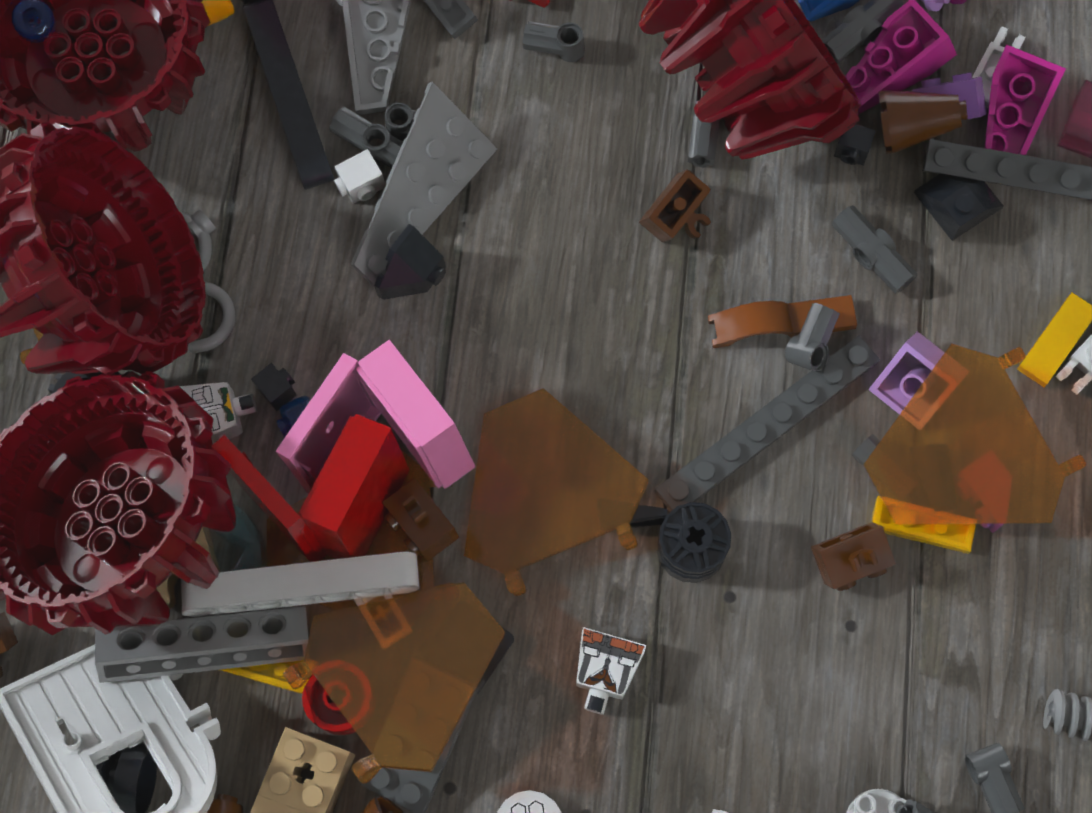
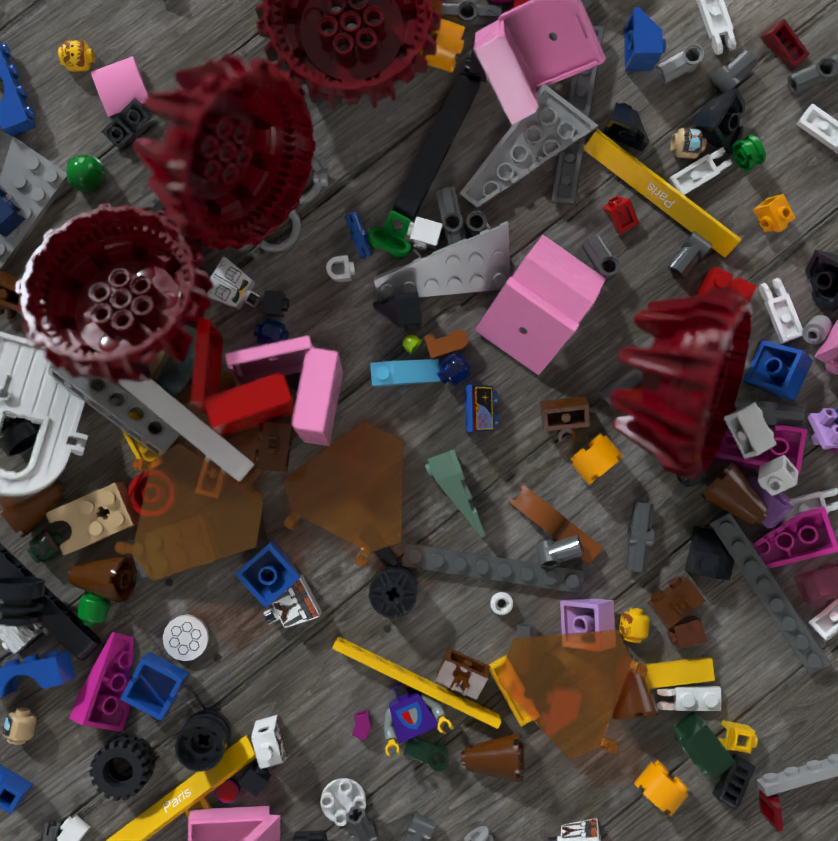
camera: 40 degrees right, 15 degrees up
none -> blue slope [235,540,301,608]
none -> white plate [326,255,355,282]
none -> yellow tile [332,637,501,729]
none -> blue pin [344,211,373,259]
none -> magenta piece [352,710,371,741]
none -> green bracket [367,210,411,258]
none -> medium azure slope [370,359,440,387]
none -> torso [383,683,454,758]
none -> lime hinge [402,335,422,354]
none -> clear green piece [403,736,449,771]
none -> dark orange leg [424,329,468,359]
none -> sand green wedge [425,450,486,537]
none -> clear blue head [437,352,471,386]
none -> reddish brown cone [461,733,524,782]
none -> slope [465,385,498,432]
none -> bright pink container [475,235,606,375]
none -> white plate [490,592,513,615]
none -> light orange brick [571,433,624,485]
none -> reddish brown cone [612,654,659,720]
none -> yellow head [619,607,650,643]
none -> reddish brown brick [647,576,705,629]
none -> copper brick [667,615,707,649]
none -> white brick [724,402,777,459]
none -> white brick [758,455,798,496]

